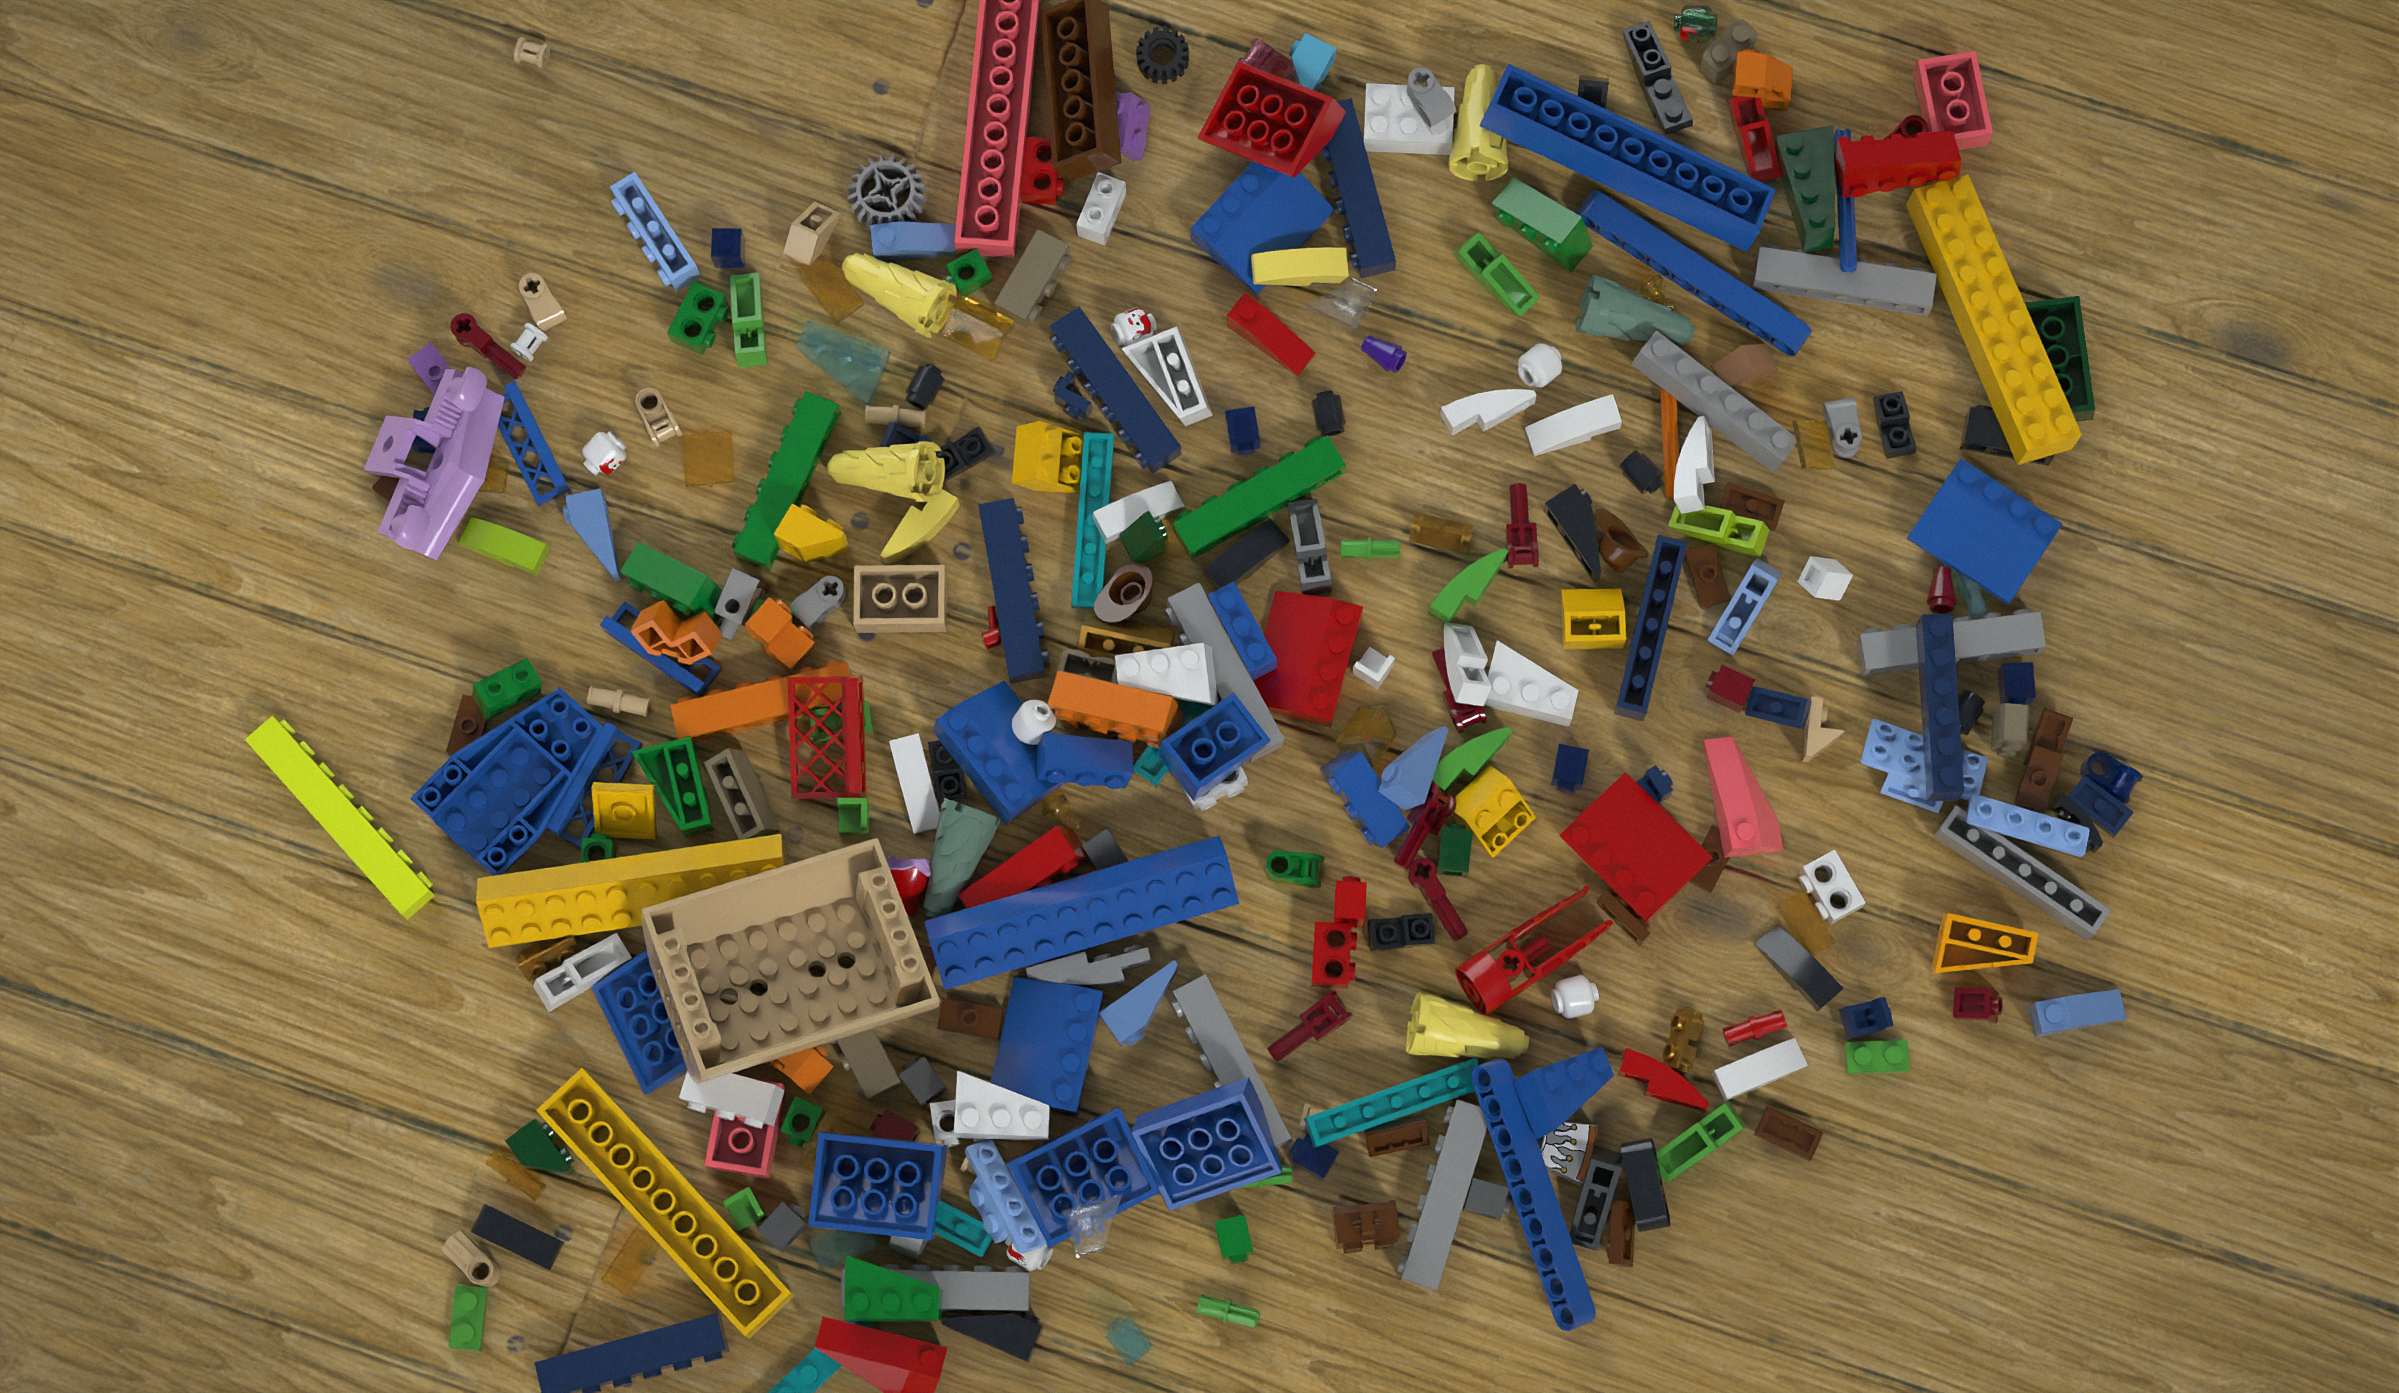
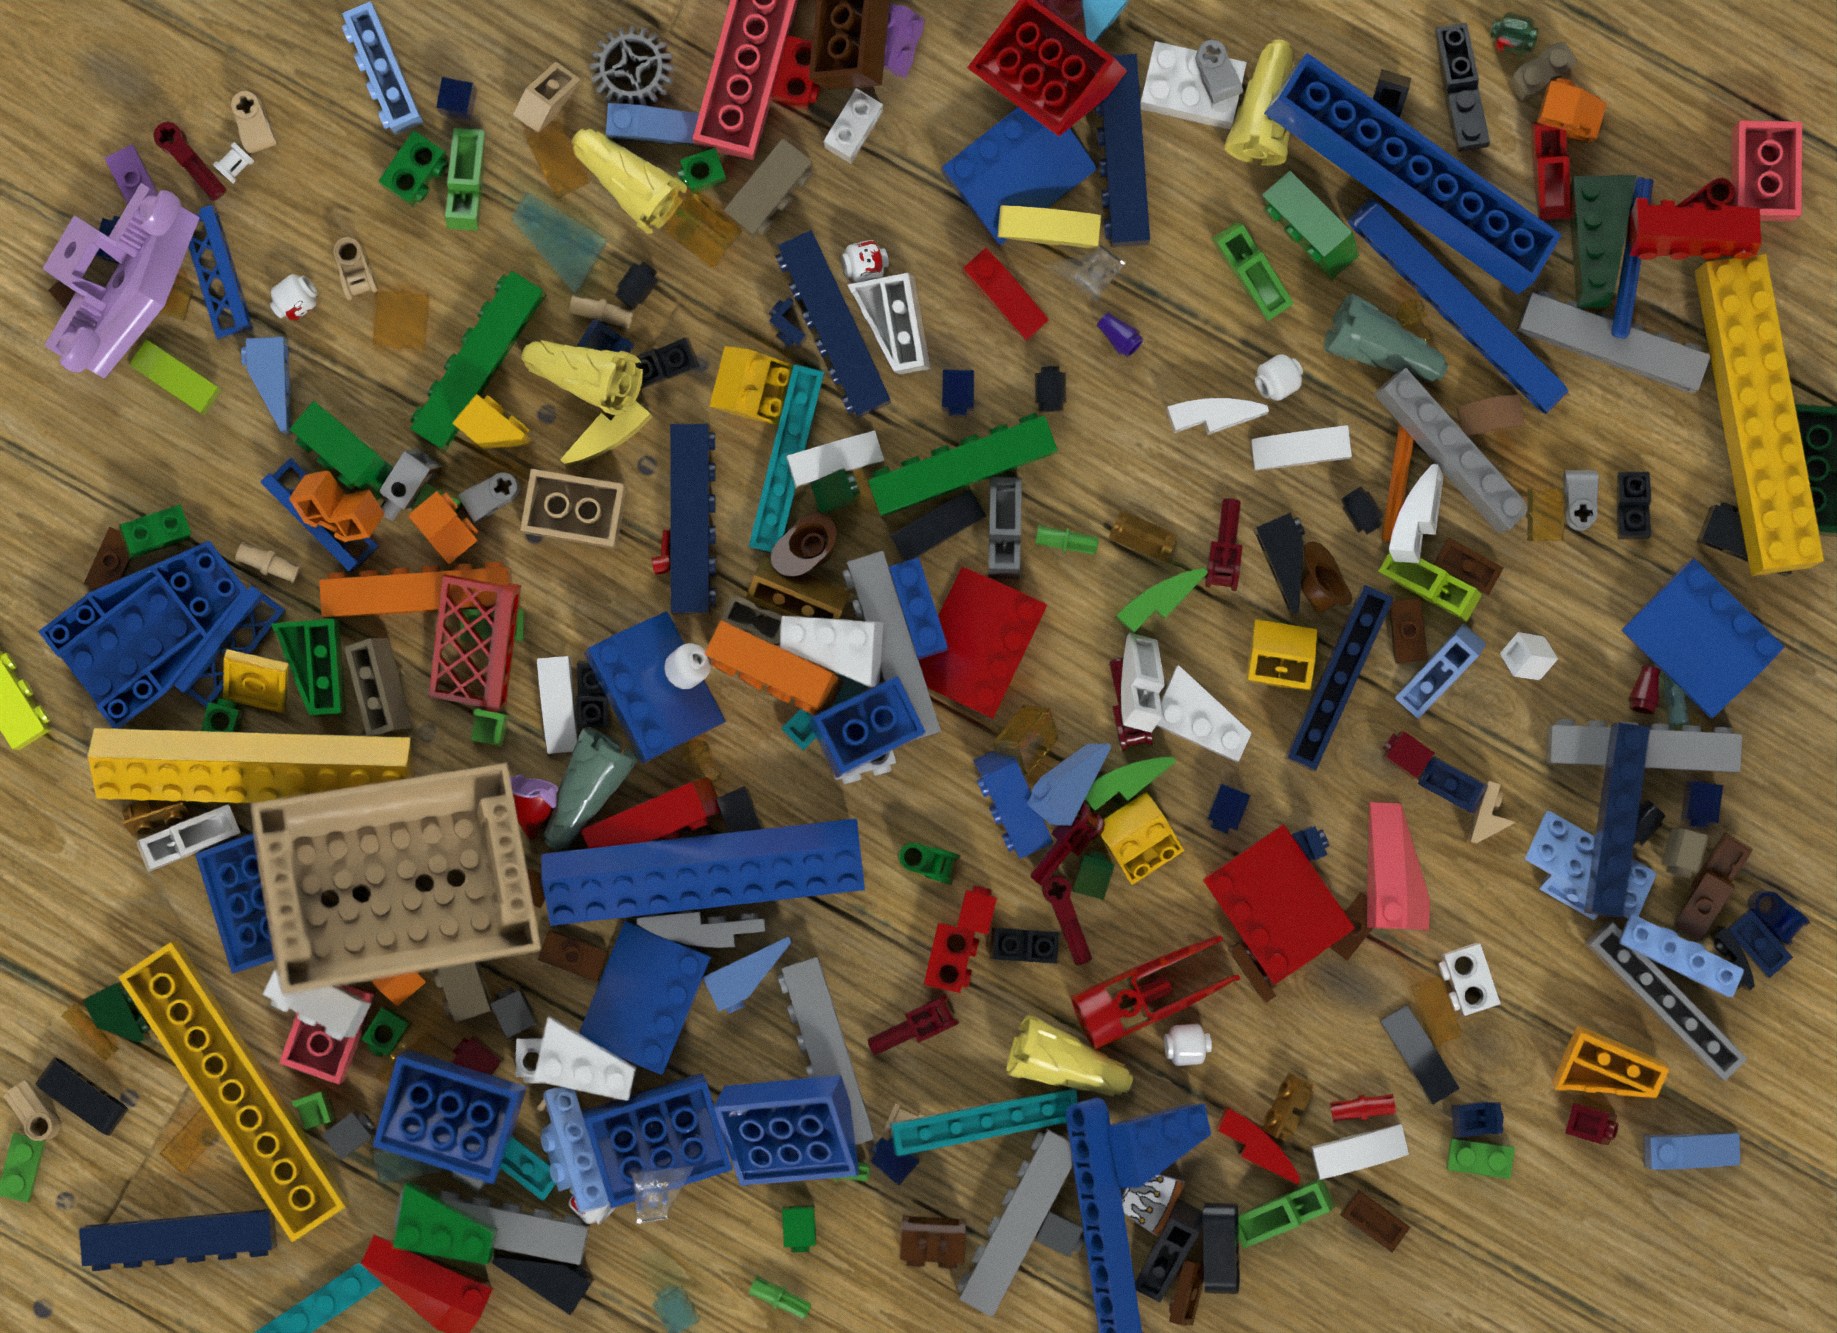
camera: 10 degrees right, 10 degrees up
blue brick [1036,732,1134,789] -> none
white panel [1353,647,1395,690] -> none
reddish brown plate [1364,1114,1430,1157] -> none

